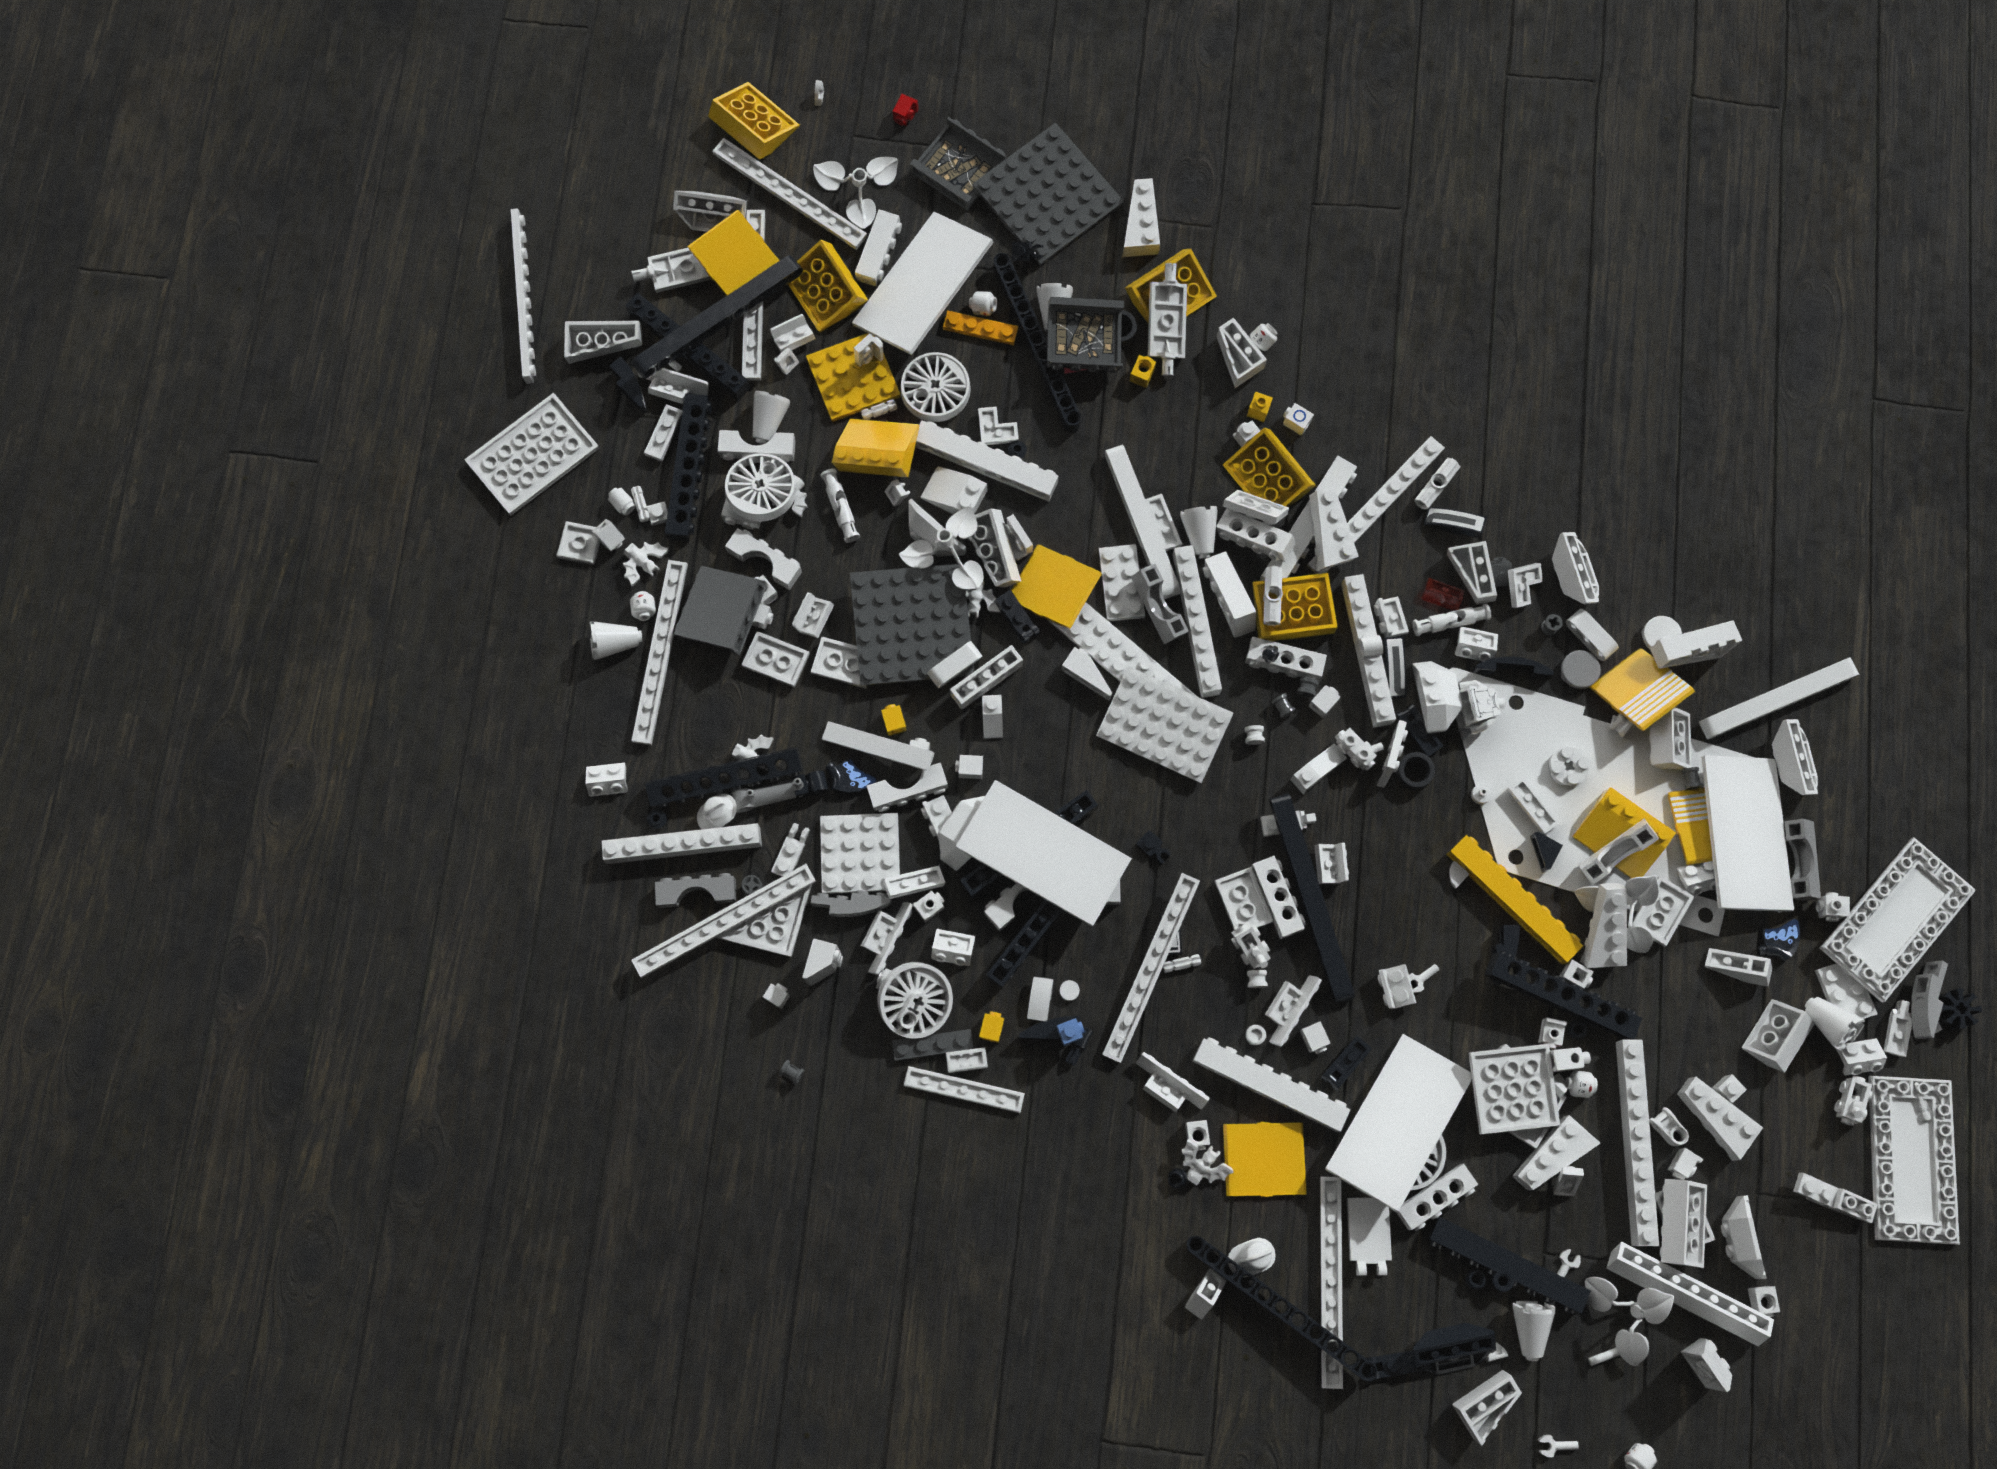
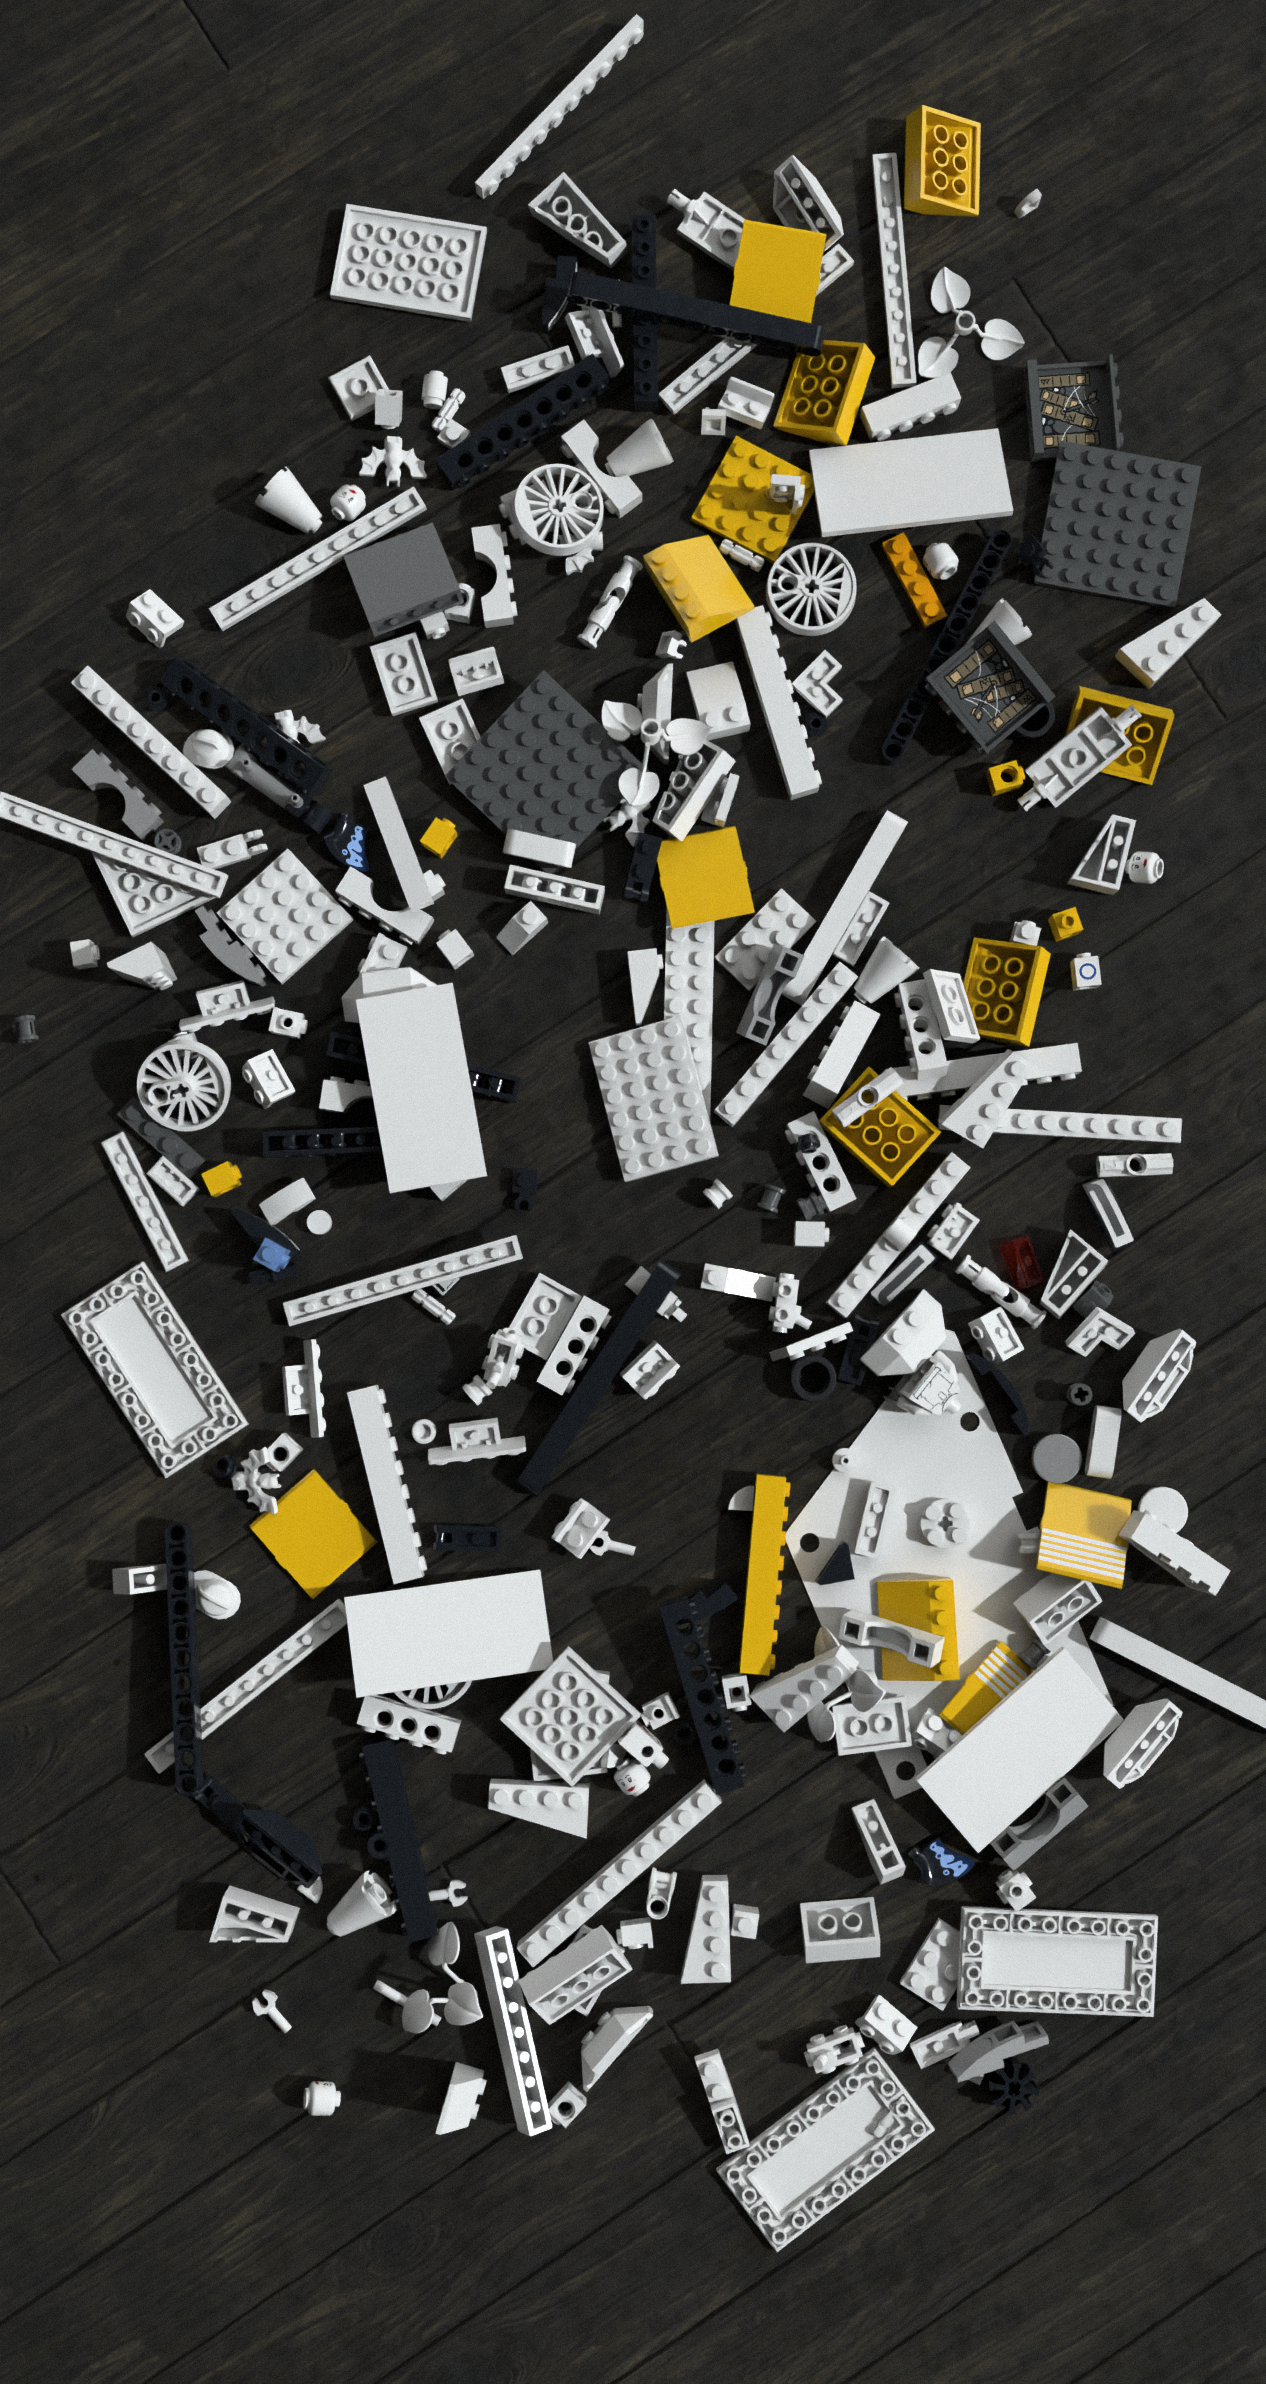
camera: 50 degrees right, 10 degrees up
white plate [883,866,945,899] -> none
red brick [892,94,918,126] -> none
white brick [1300,1021,1330,1054] -> none
white tile [1347,1198,1392,1275] -> none
white plate [1553,1166,1584,1196] -> none
white cone [1805,997,1865,1051] -> none
none -> white tile [61,1261,249,1478]

